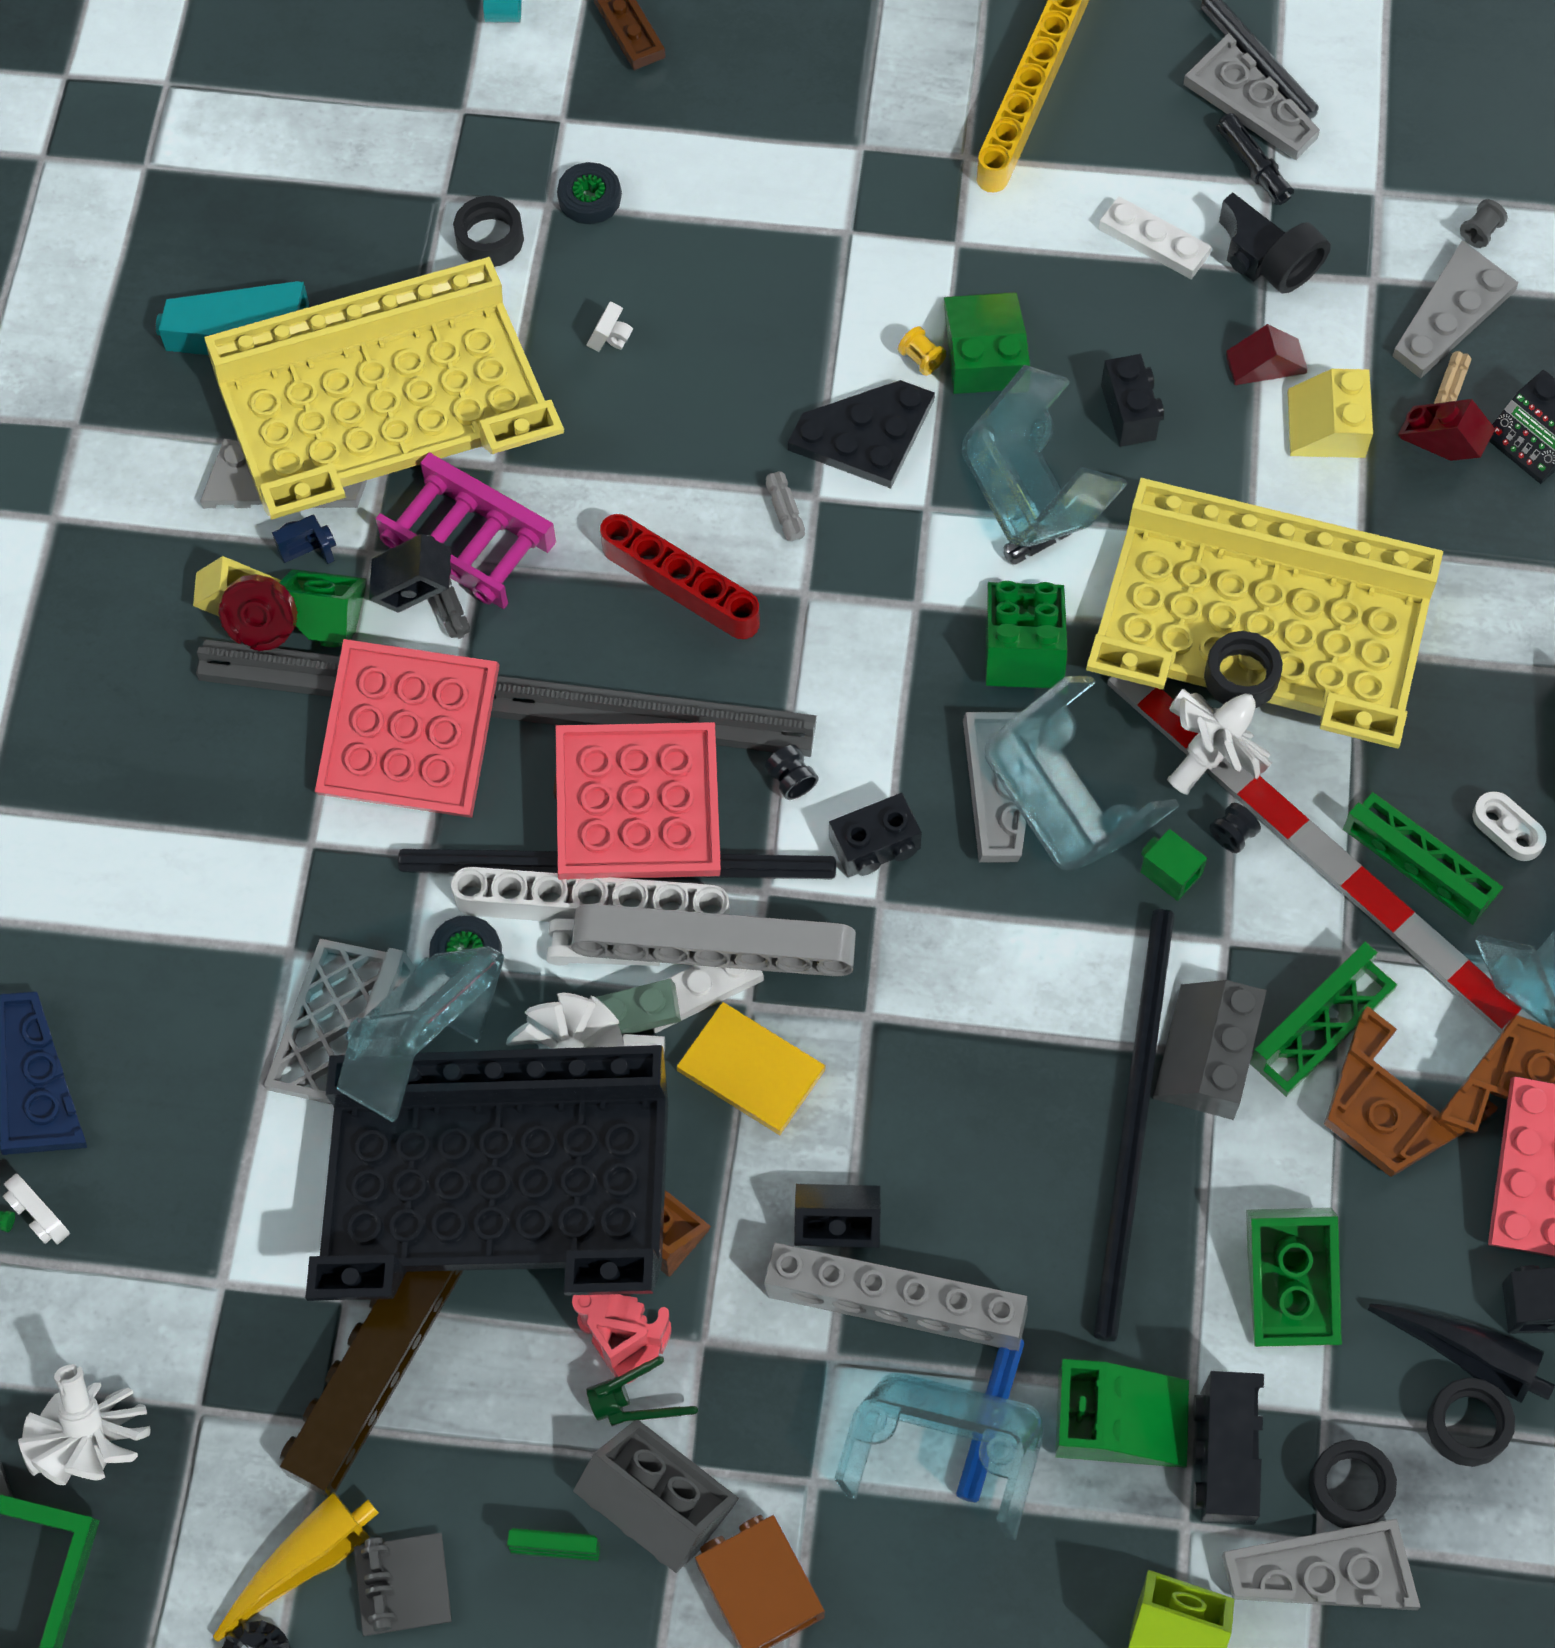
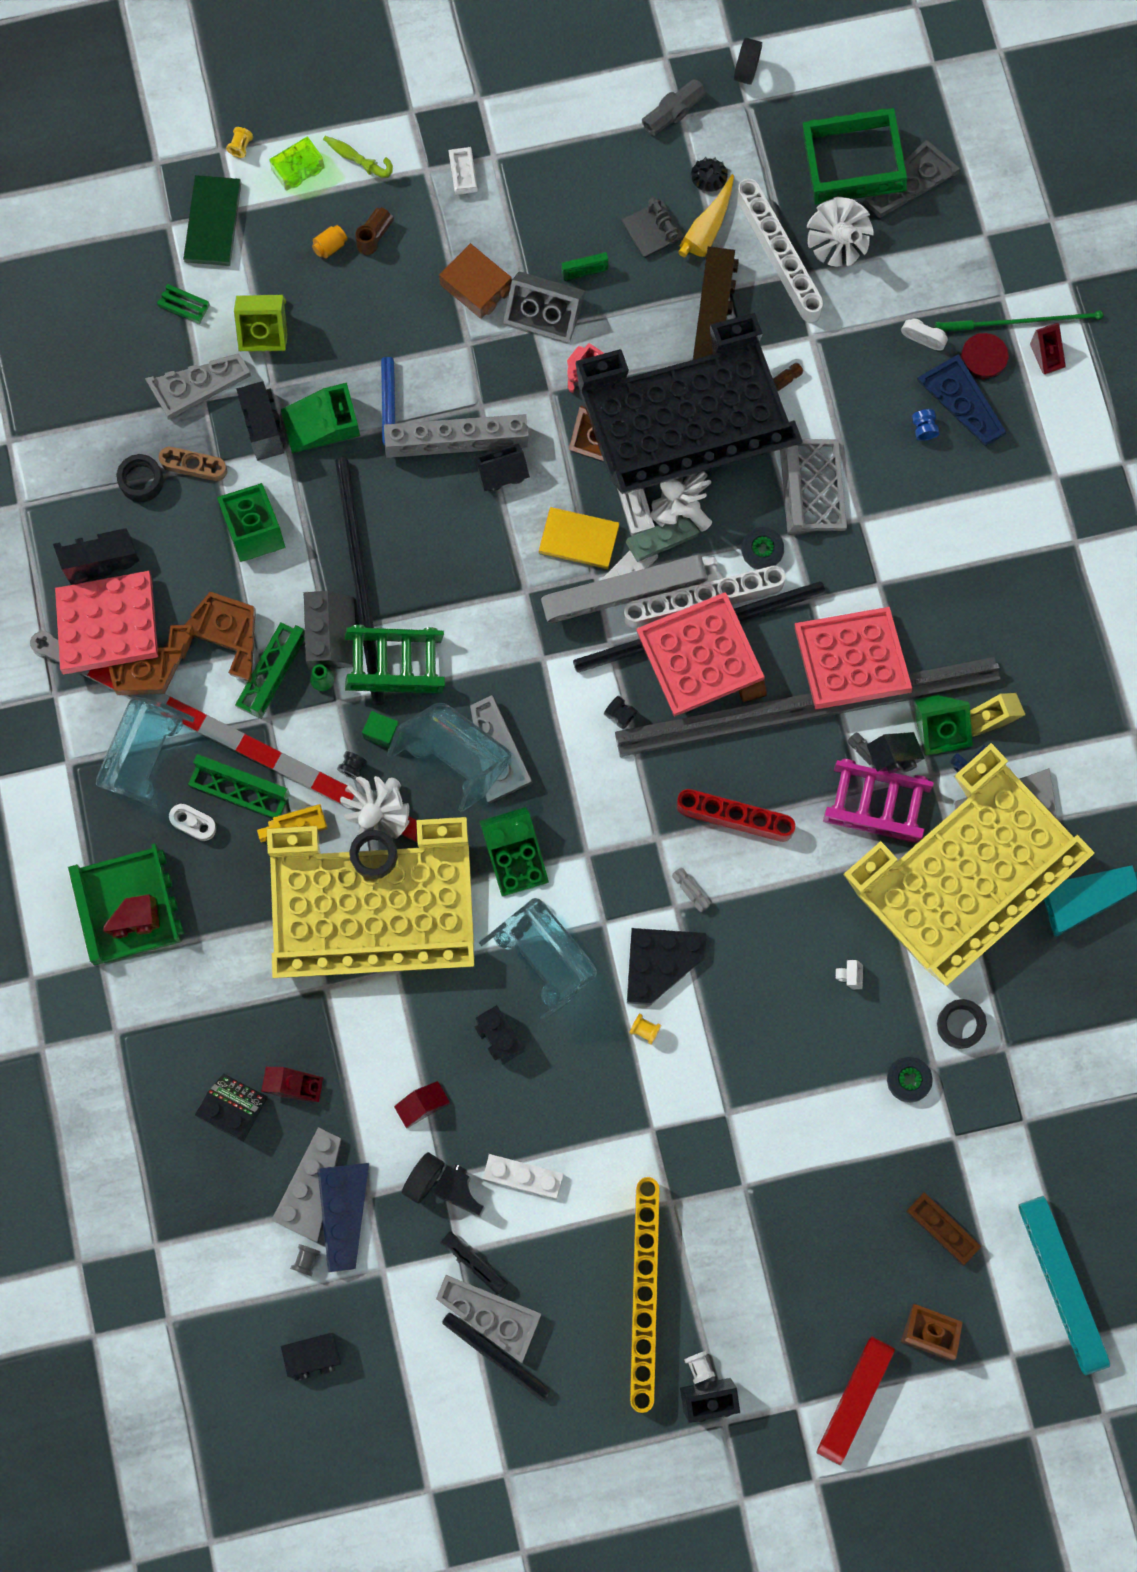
camera: 160 degrees right, 10 degrees up
dark red tile [218,574,298,651] -> none
clear light blue windscreen [337,946,504,1122] -> none
dark green plant [586,1356,698,1426] -> none
black brick [829,793,922,878] -> none
clear light blue windscreen [834,1373,1045,1541] -> none
green slope [944,292,1030,394] -> none
light yellow slope [1287,369,1373,458] -> none
black tyre [1308,1439,1397,1528] -> none
black piece [1368,1303,1555,1403] -> none
tan axle [1434,351,1471,404] -> none
none -> medium nougat beam [159,447,227,481]
none -> yellow hinge [257,804,328,842]
none -> black brick [281,1333,341,1381]
none -> green cone [310,664,334,691]
none -> dark blue wing [317,1163,369,1272]
none -> green fence [345,625,445,694]
none -> white beam [737,179,823,322]
none -> reddish brown axle [773,362,803,391]
none -> blue wheel [912,409,940,441]

